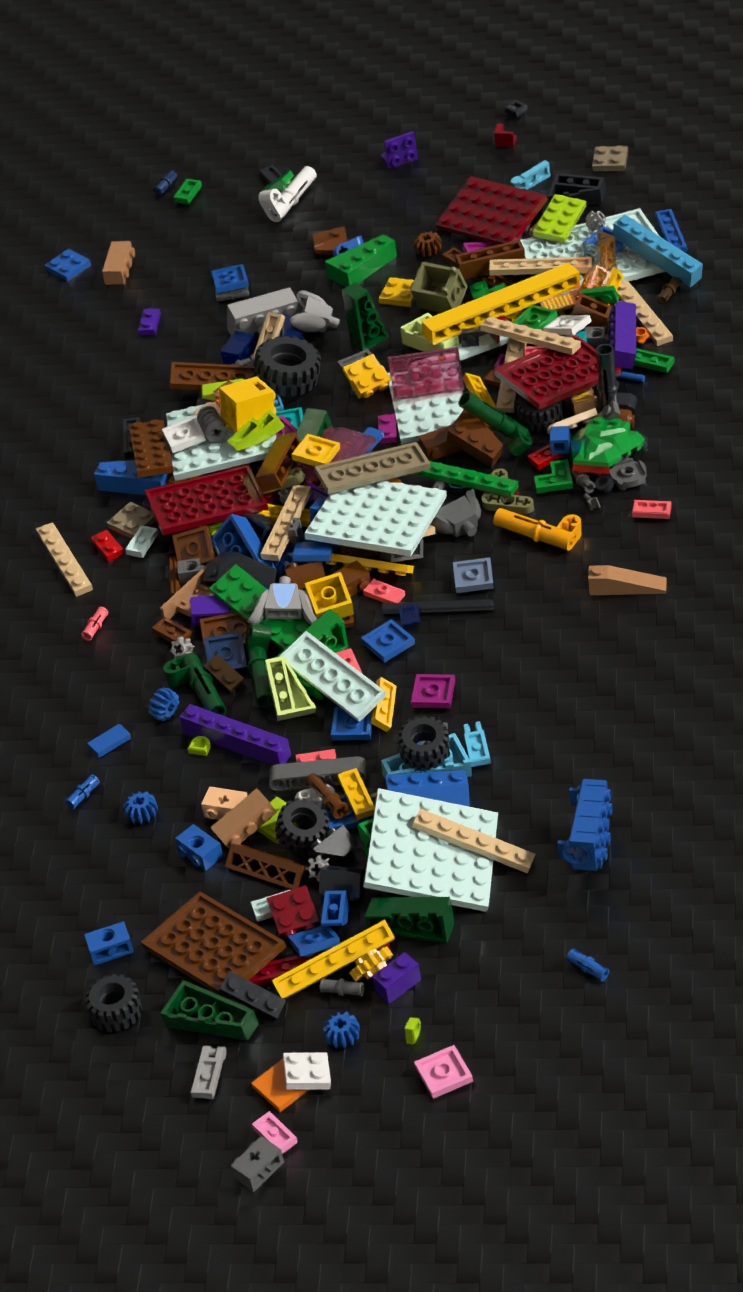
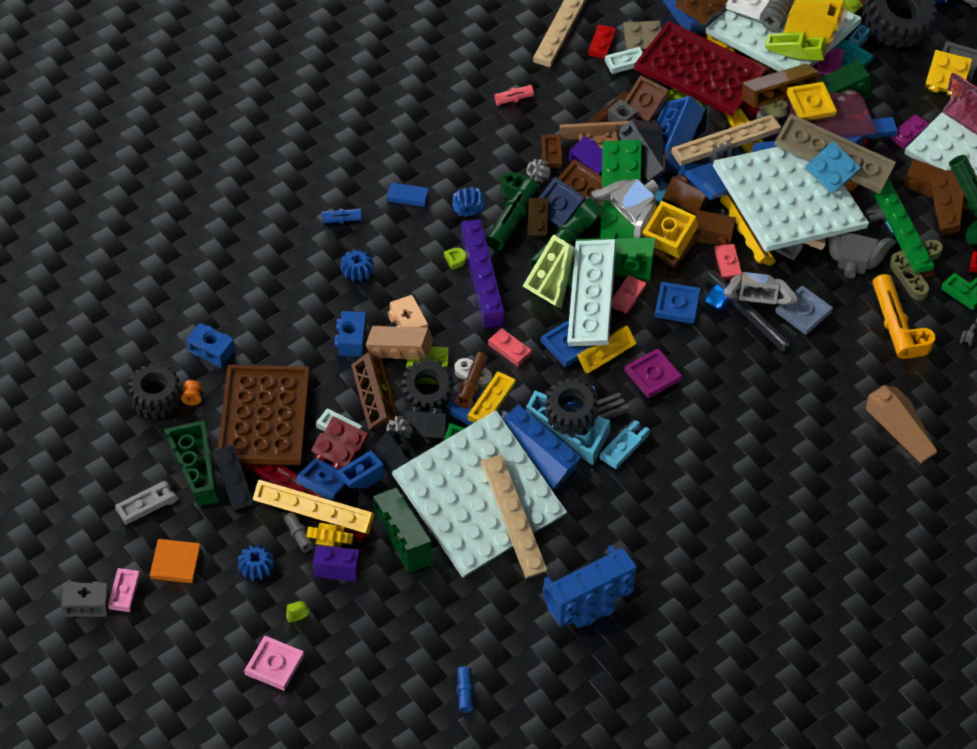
camera: 40 degrees right, 10 degrees up
dark grey beam [269,757,366,791] -> none
white plate [283,1052,331,1090] -> none
none -> orange wheel [181,380,202,405]
none -> light grey torso [724,272,797,305]
none -> dark azure plate [805,141,861,195]

